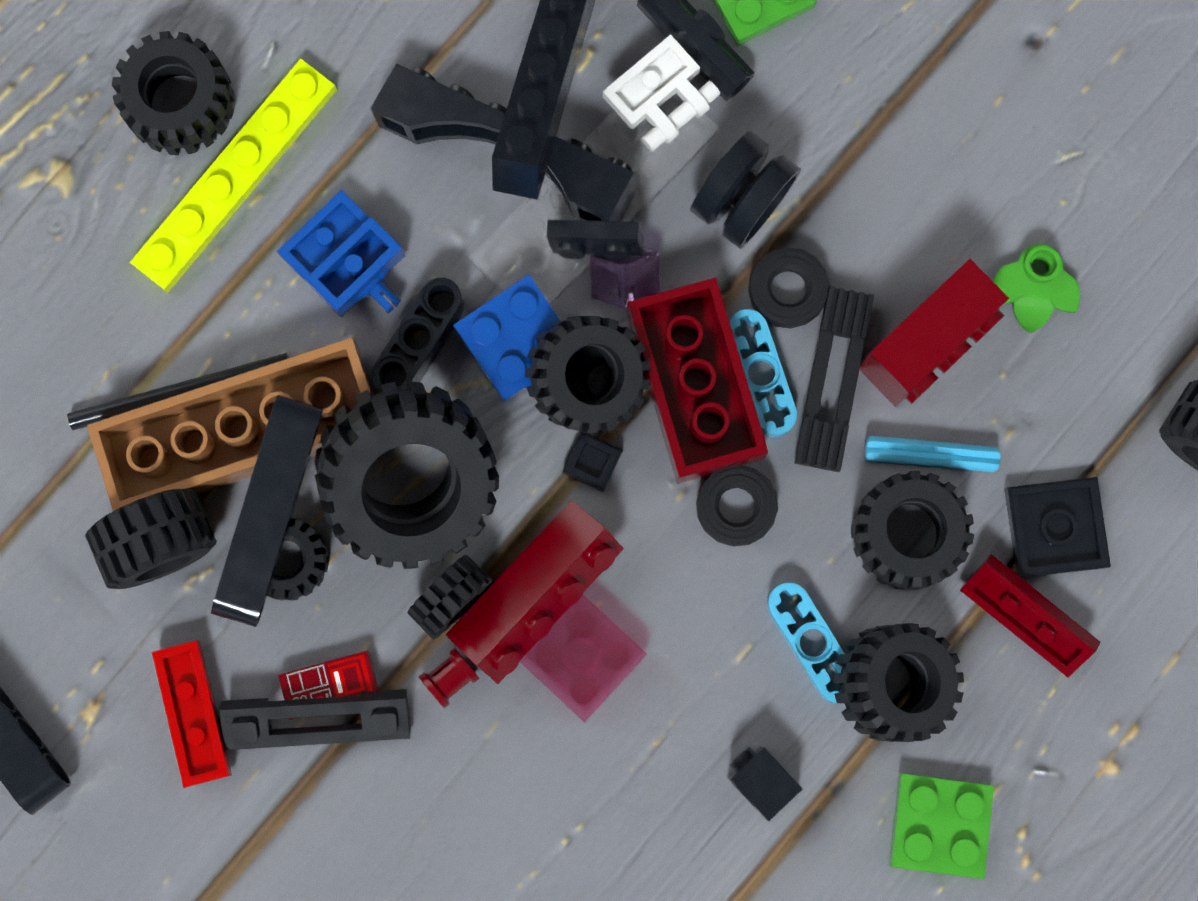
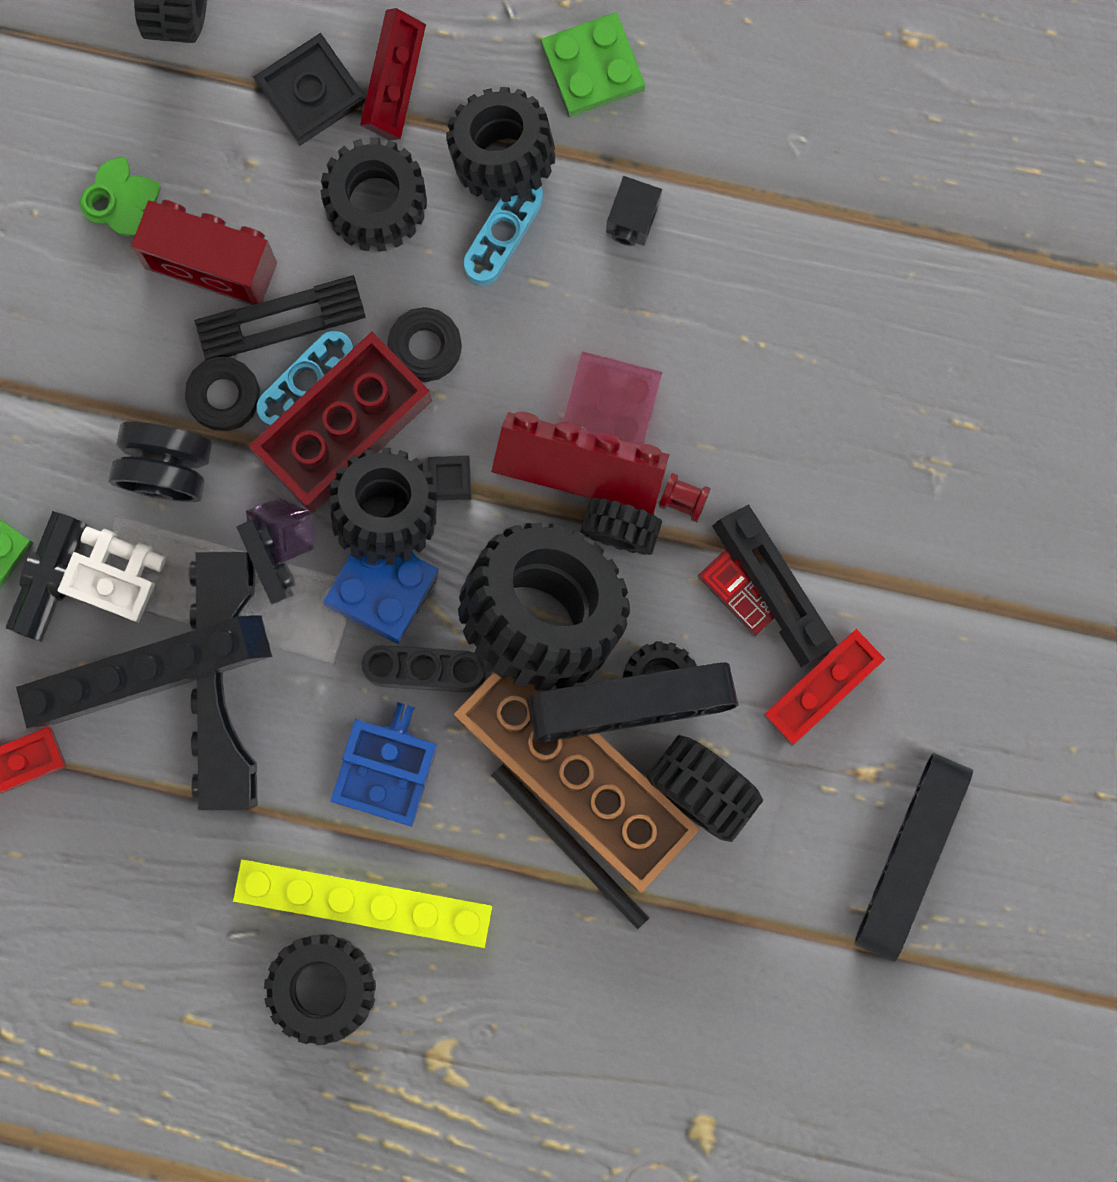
camera: 120 degrees left, 0 degrees up
medium azure axle [865,435,1001,472] -> none

